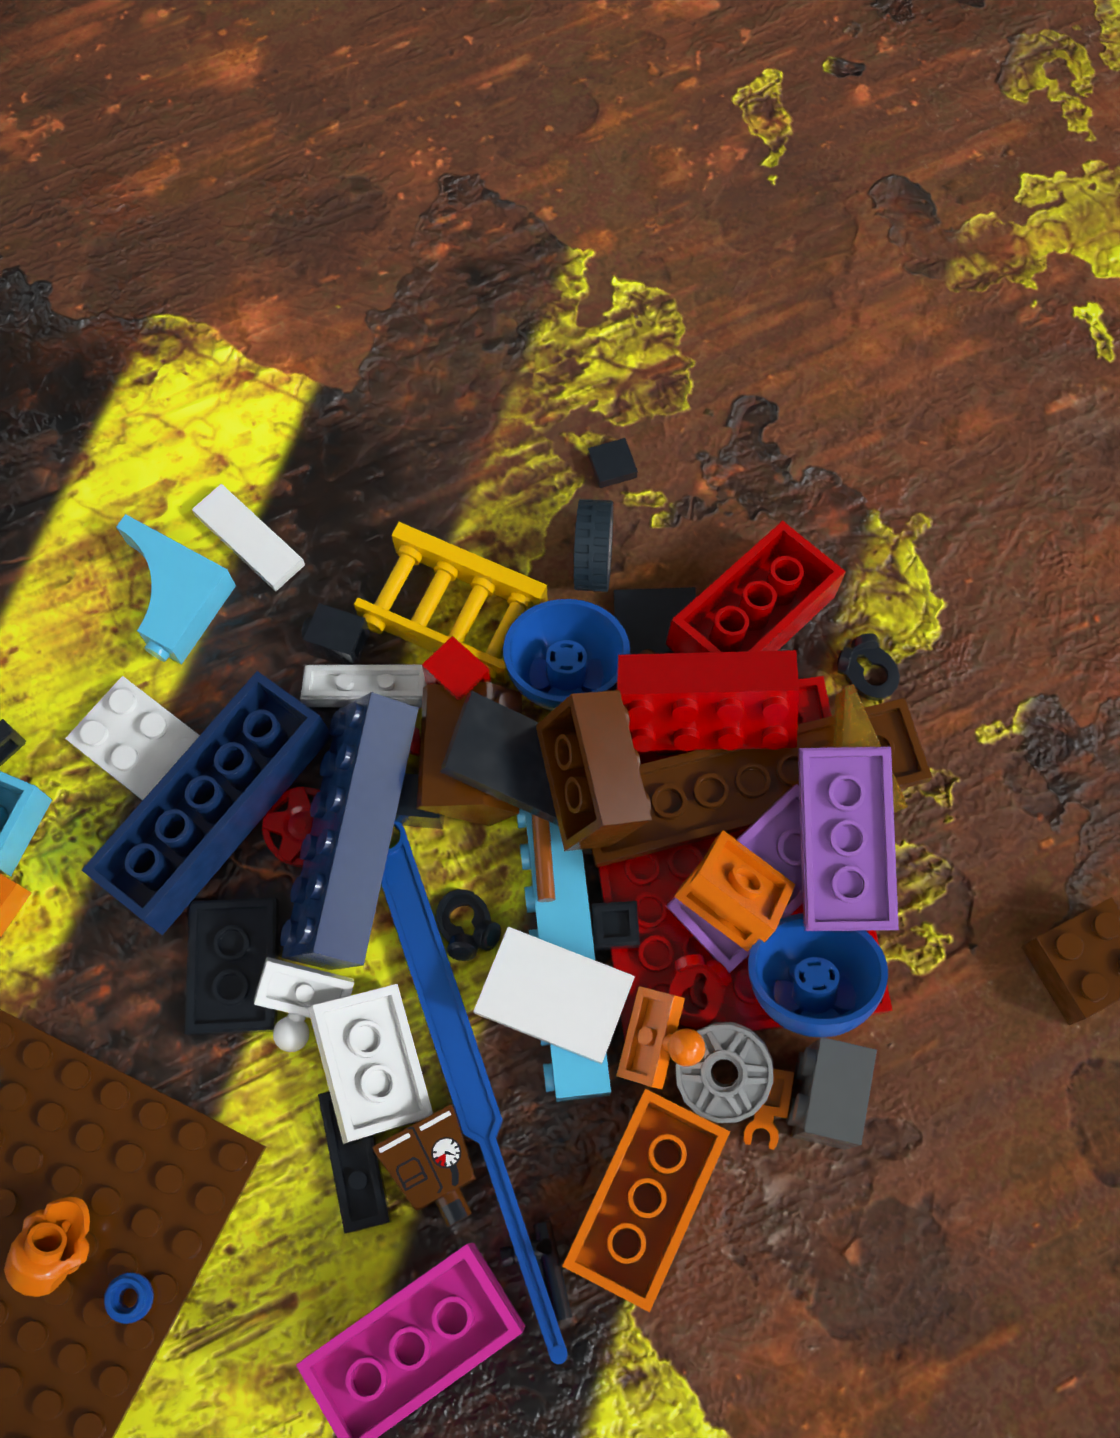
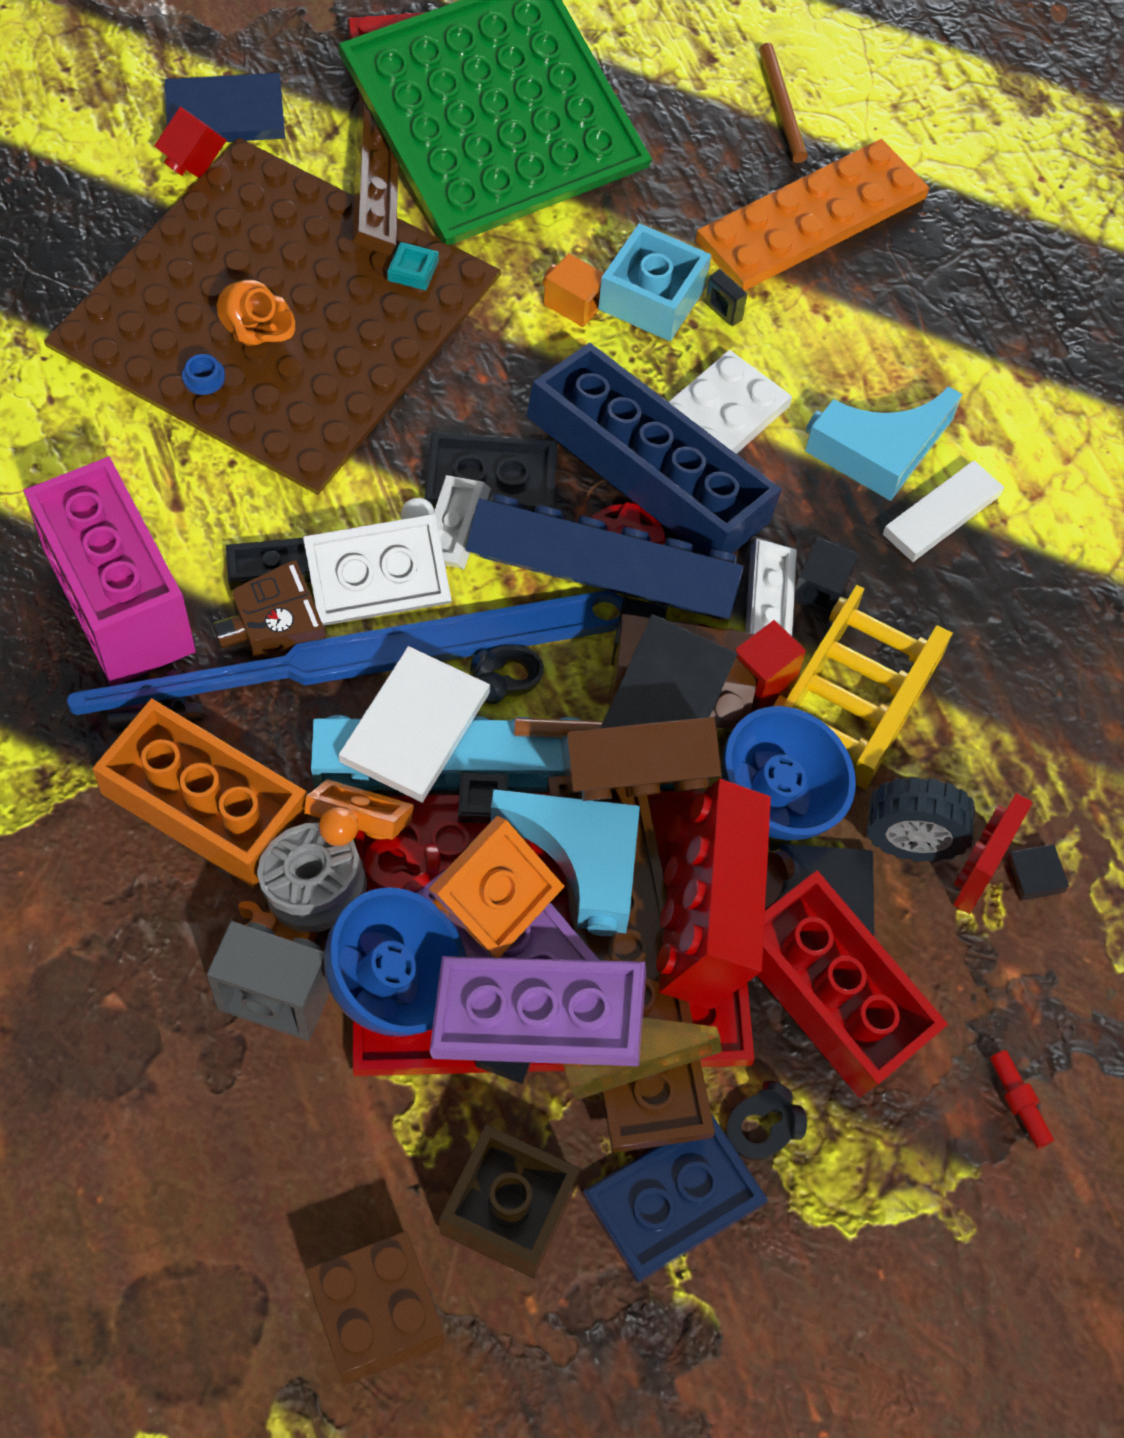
camera: 90 degrees right, 10 degrees down
none -> dark brown brick [439,1124,581,1279]
none -> medium azure arch [491,790,640,936]
none -> dark blue tile [582,1114,768,1284]
none -> red plate [953,793,1033,915]
none -> red bar [989,1050,1055,1149]

